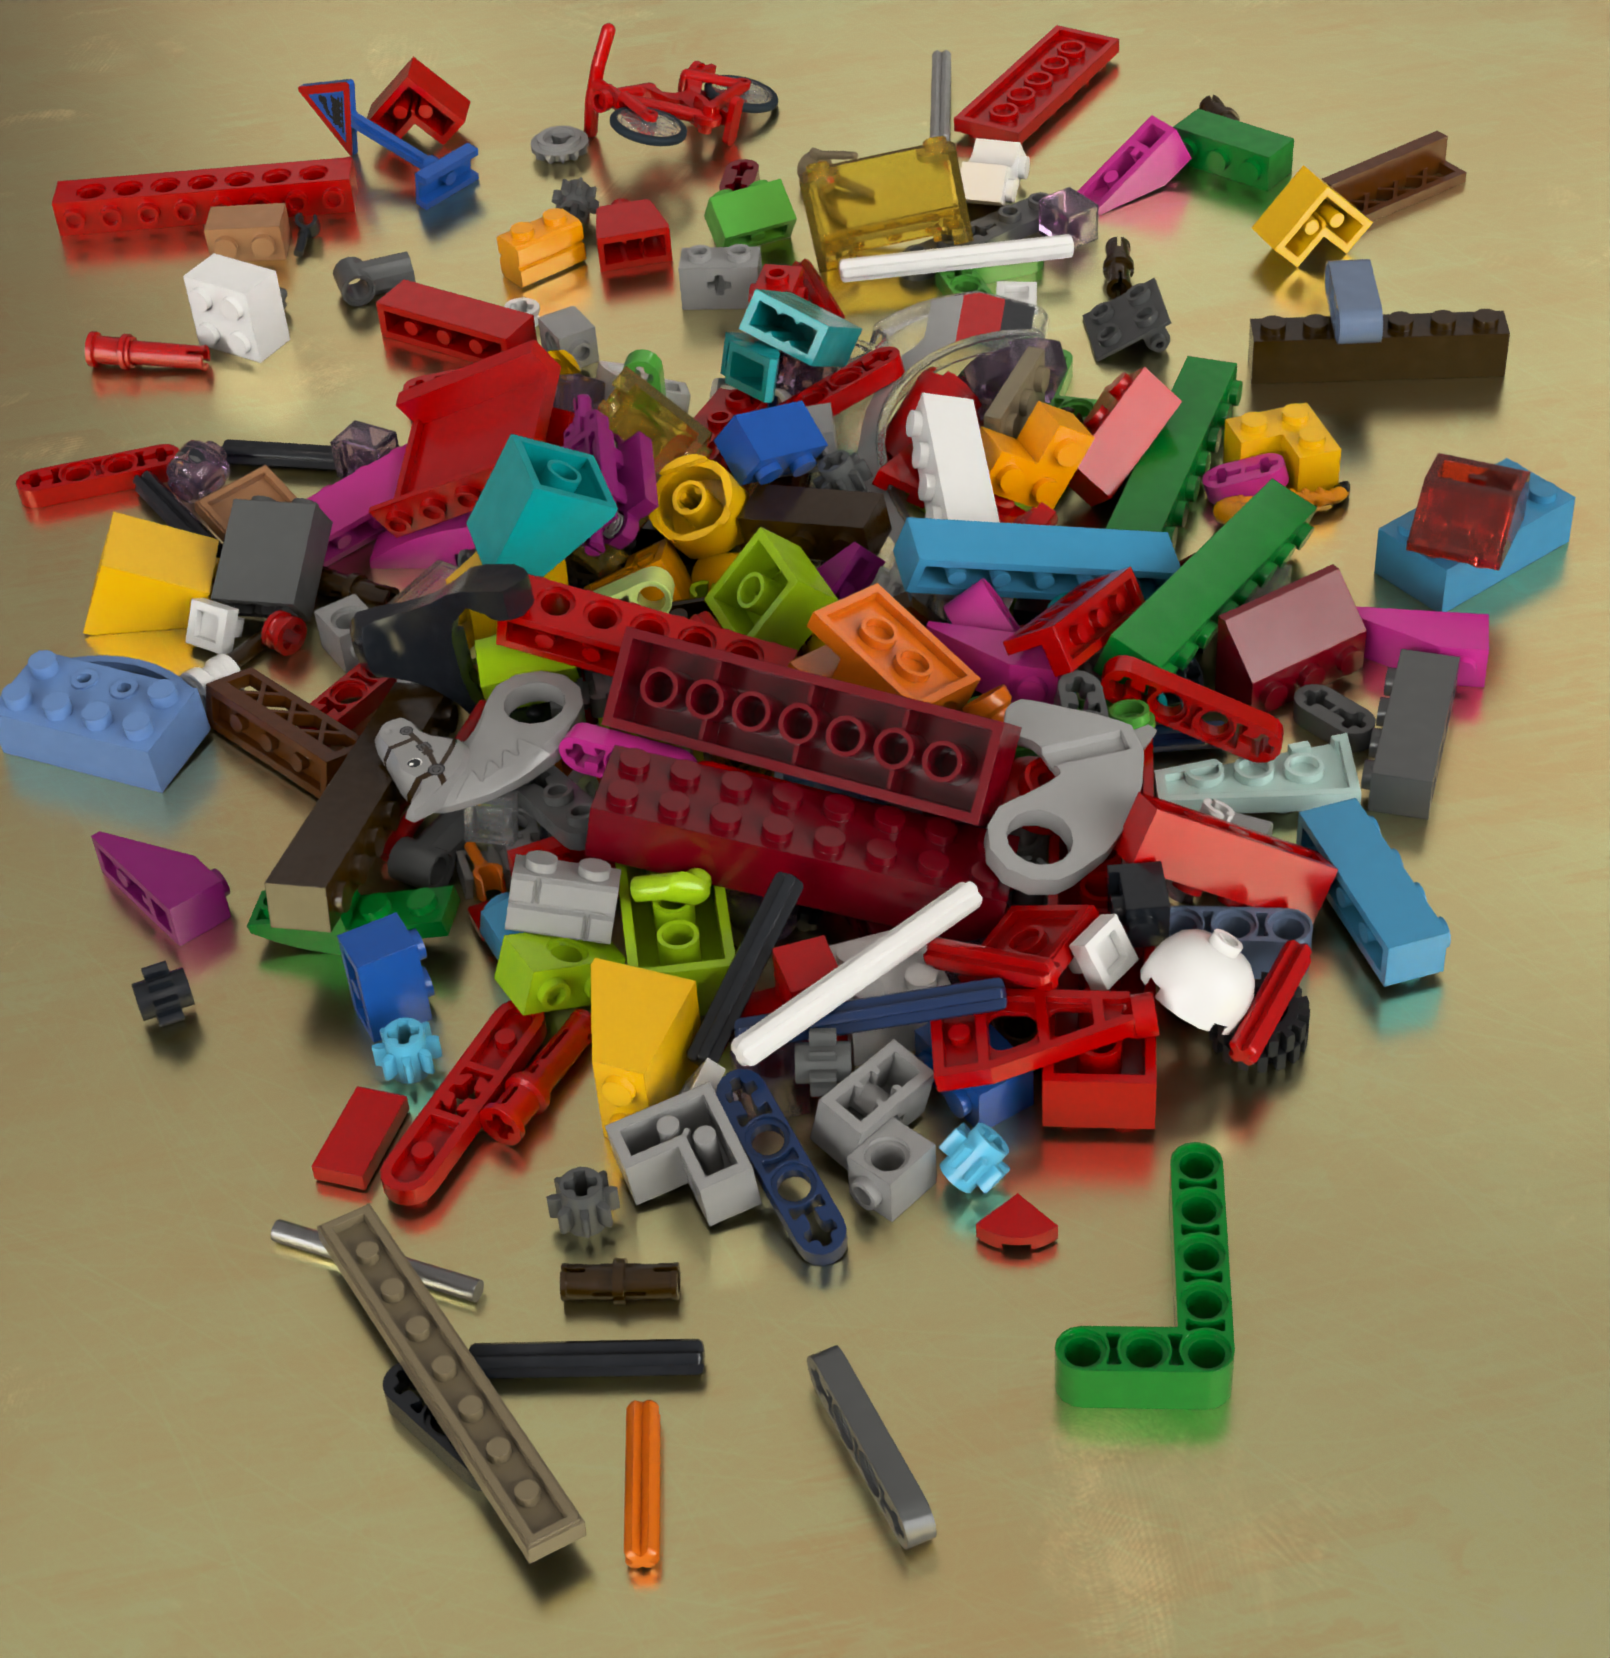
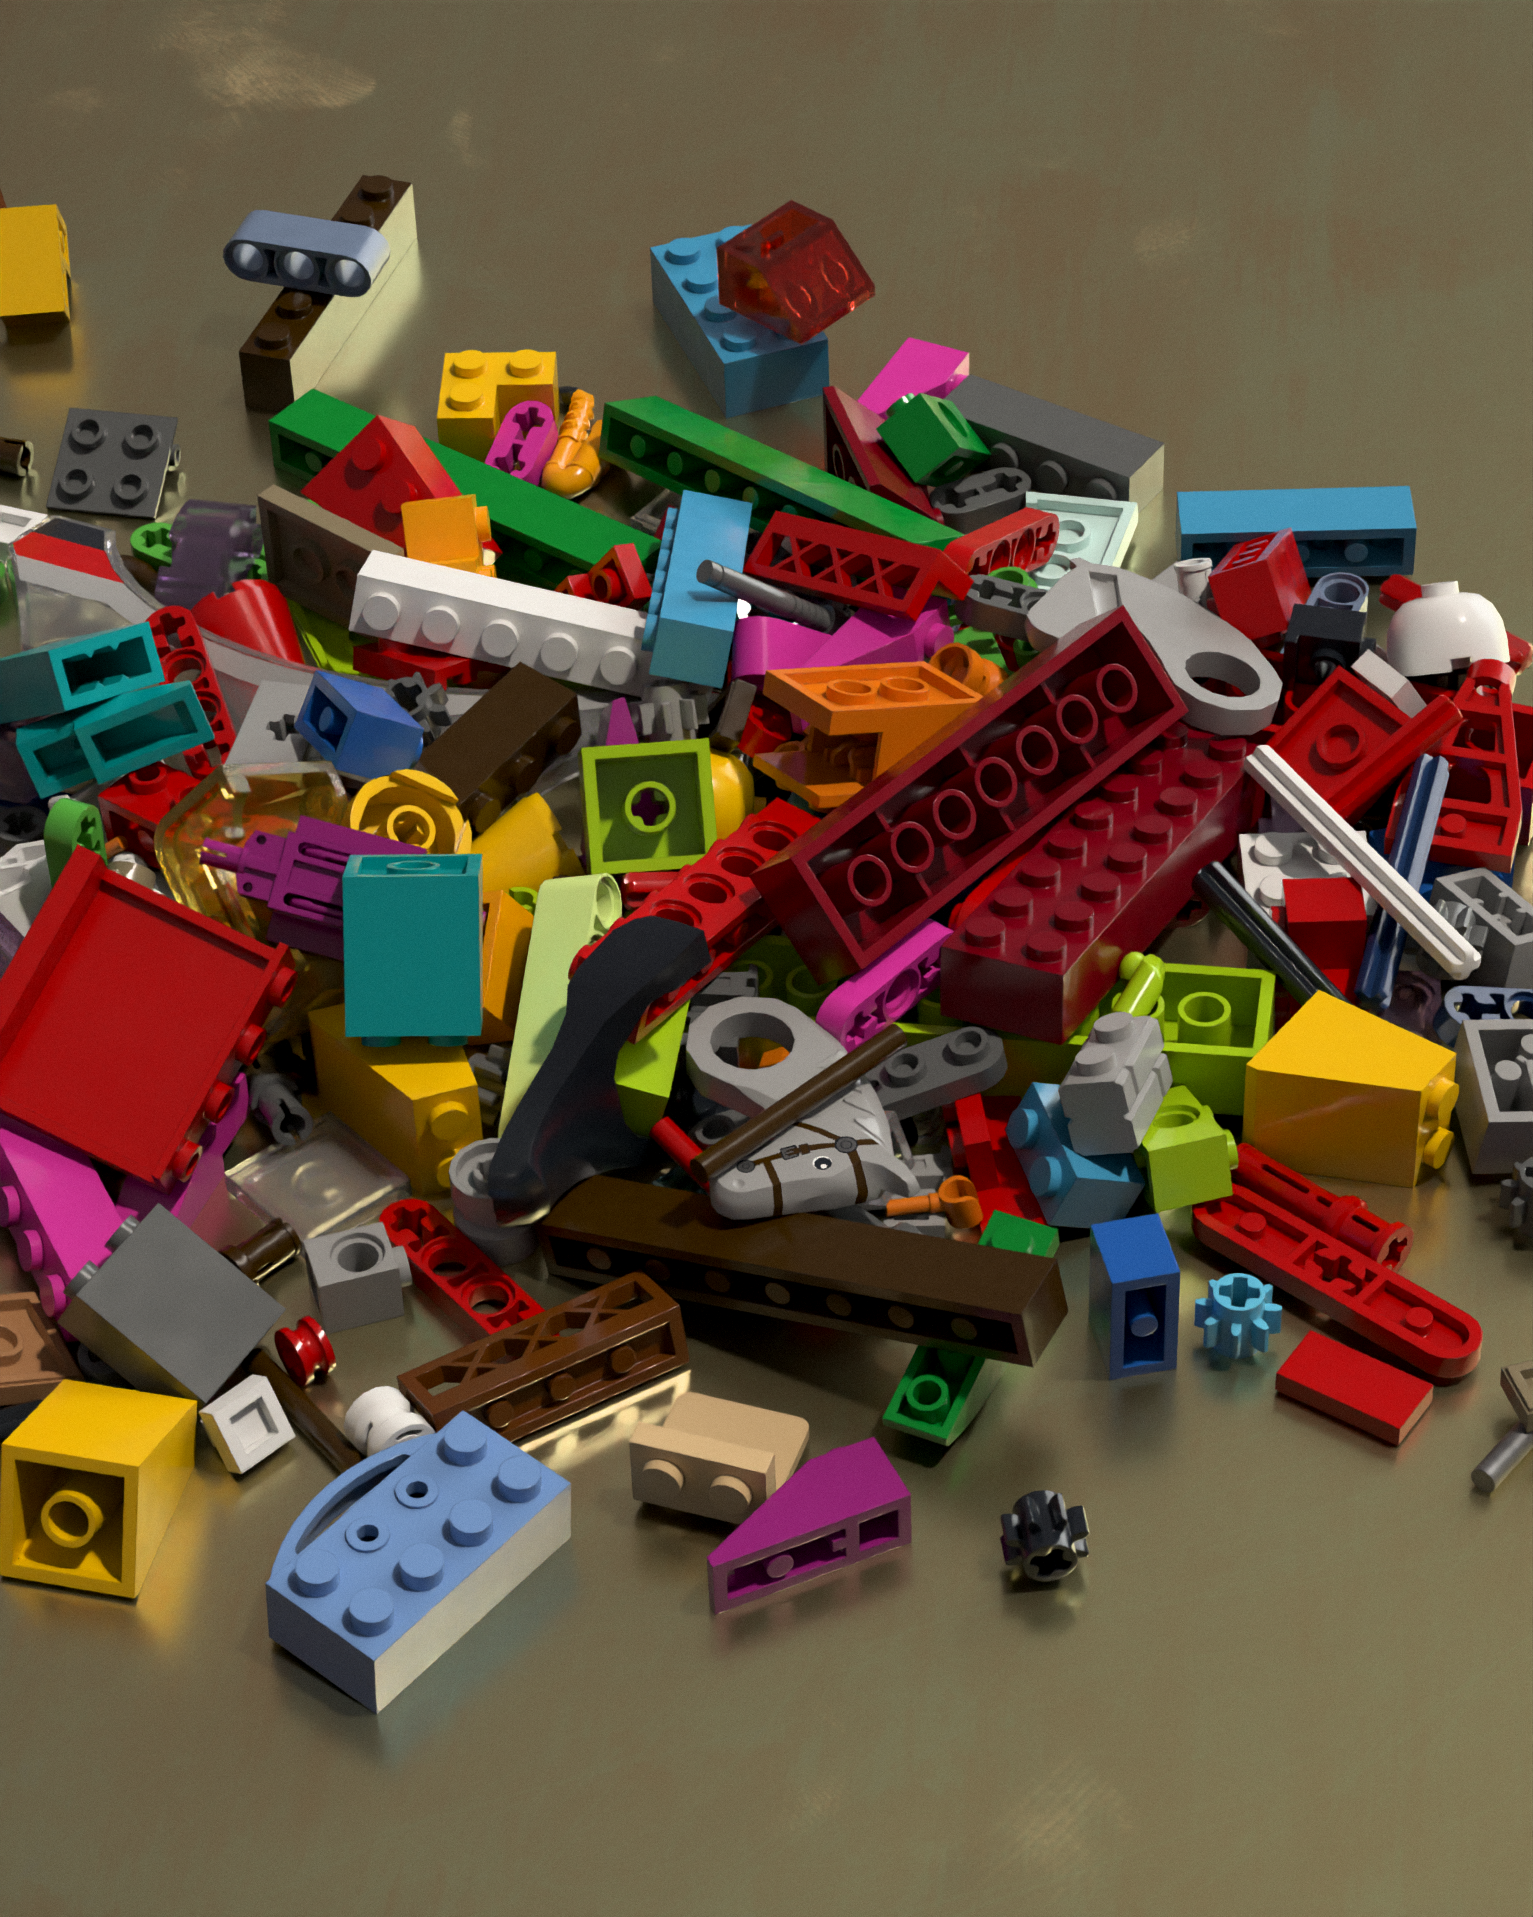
camera: 75 degrees left, 0 degrees up
none -> tan bracket [629,1392,809,1525]
none -> dark brown bar [689,1024,907,1183]
none -> dark grey piece [696,560,852,635]
none -> green brick [876,393,992,488]

